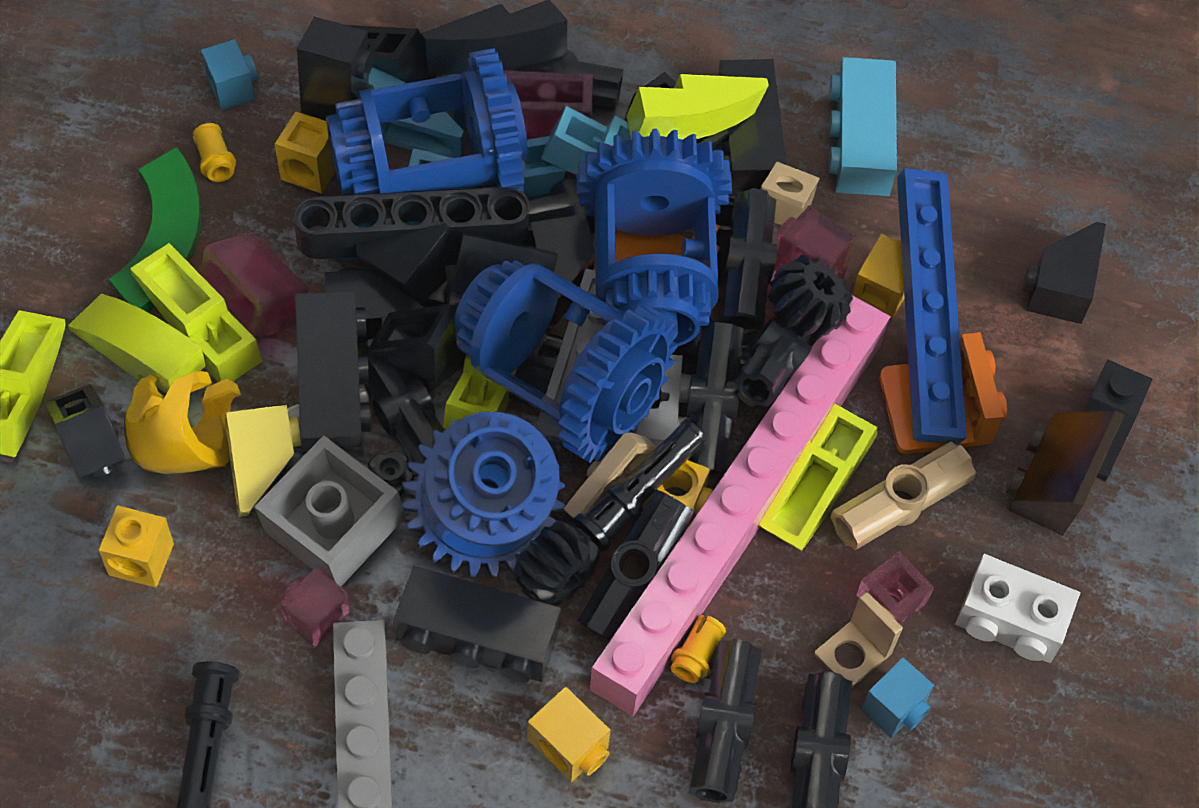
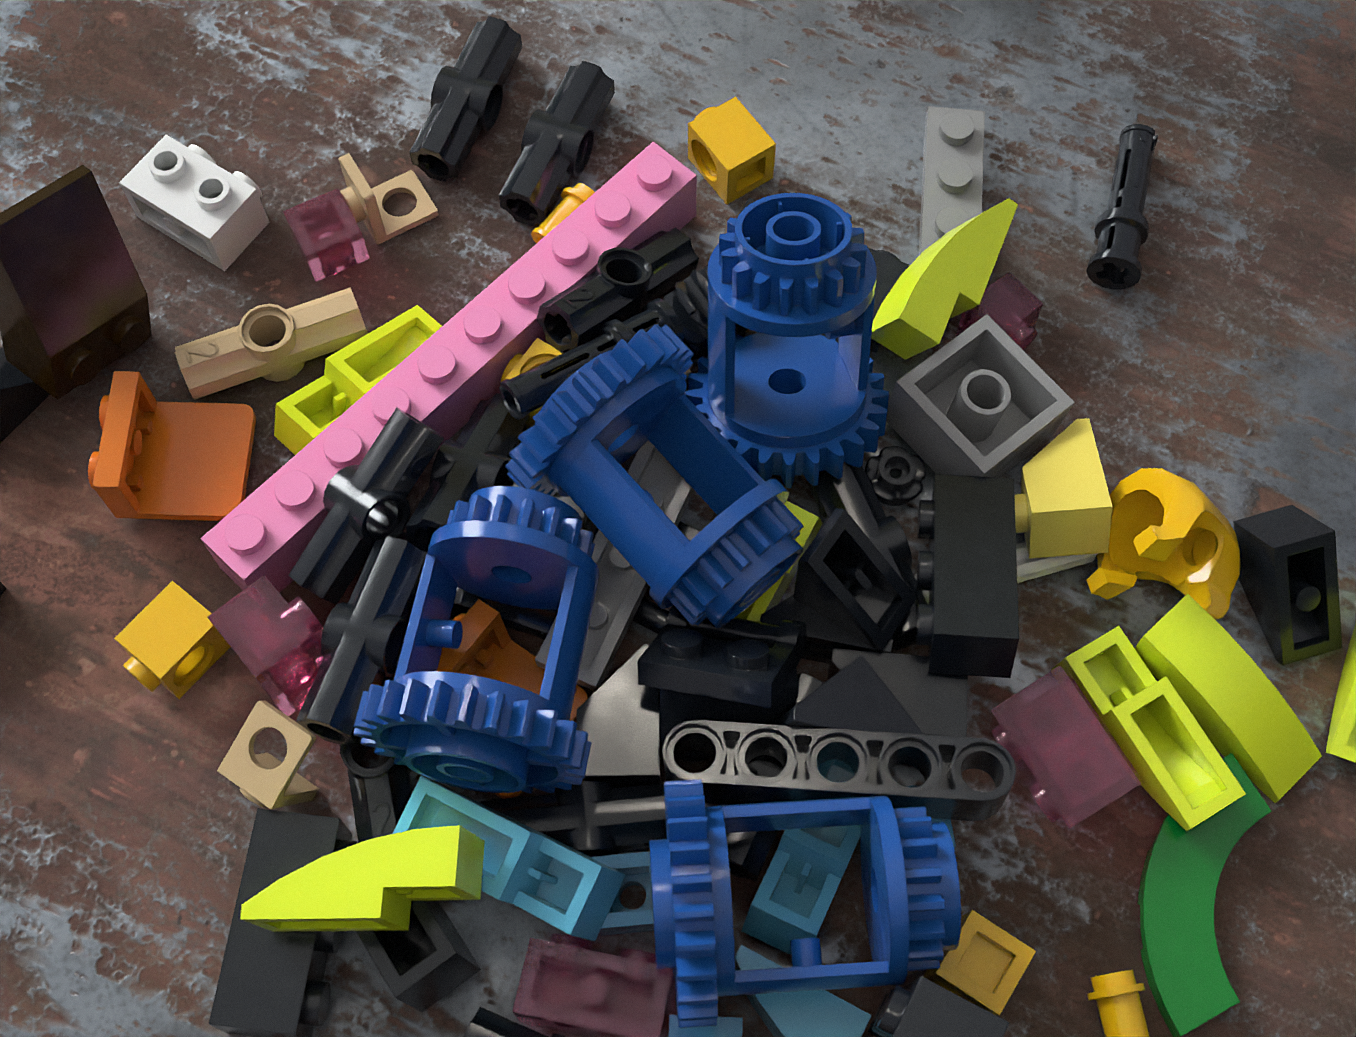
camera: 165 degrees left, 5 degrees up
yellow brick [99,505,174,588] -> none
black gear [767,254,853,340] -> none
medium azure brick [828,57,897,196] -> none
dark azure plate [861,657,934,738] -> none
blue plate [897,168,967,445] -> none
none -> neon yellow slope [871,198,1018,360]

